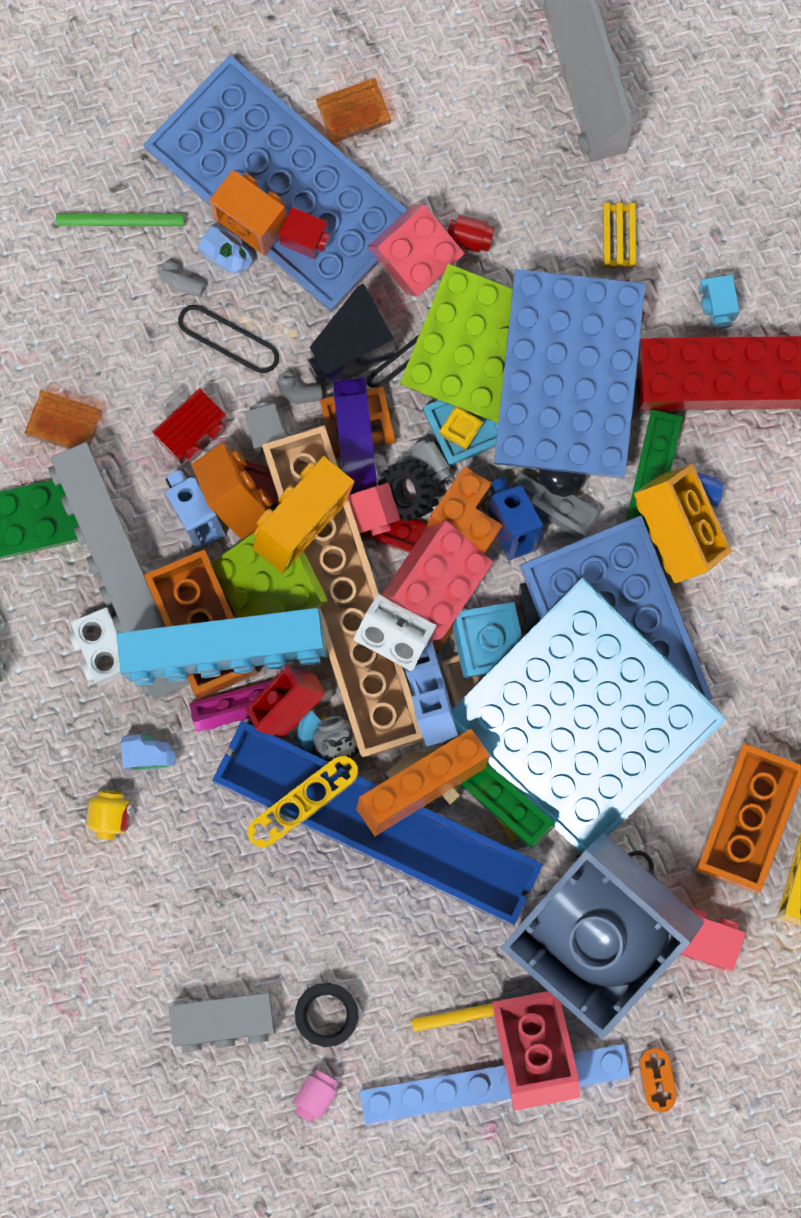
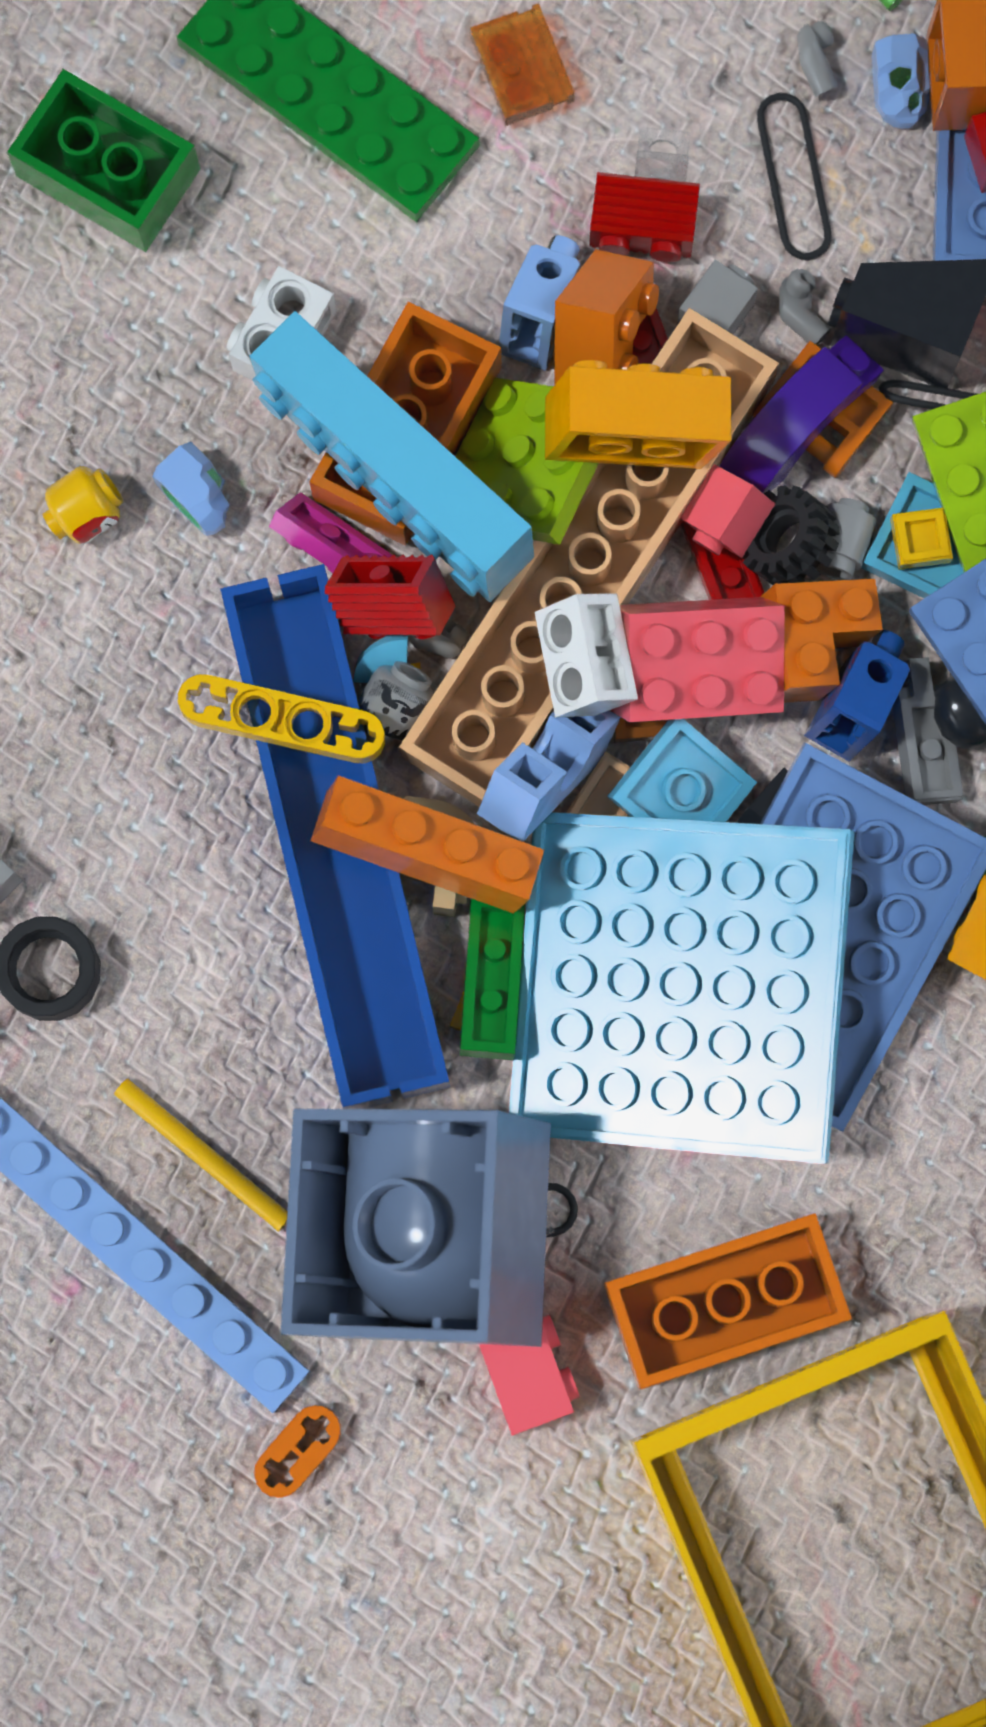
camera: 50 degrees right, 0 degrees up
light grey brick [48,442,190,700] -> none
coral brick [492,991,580,1111] -> none

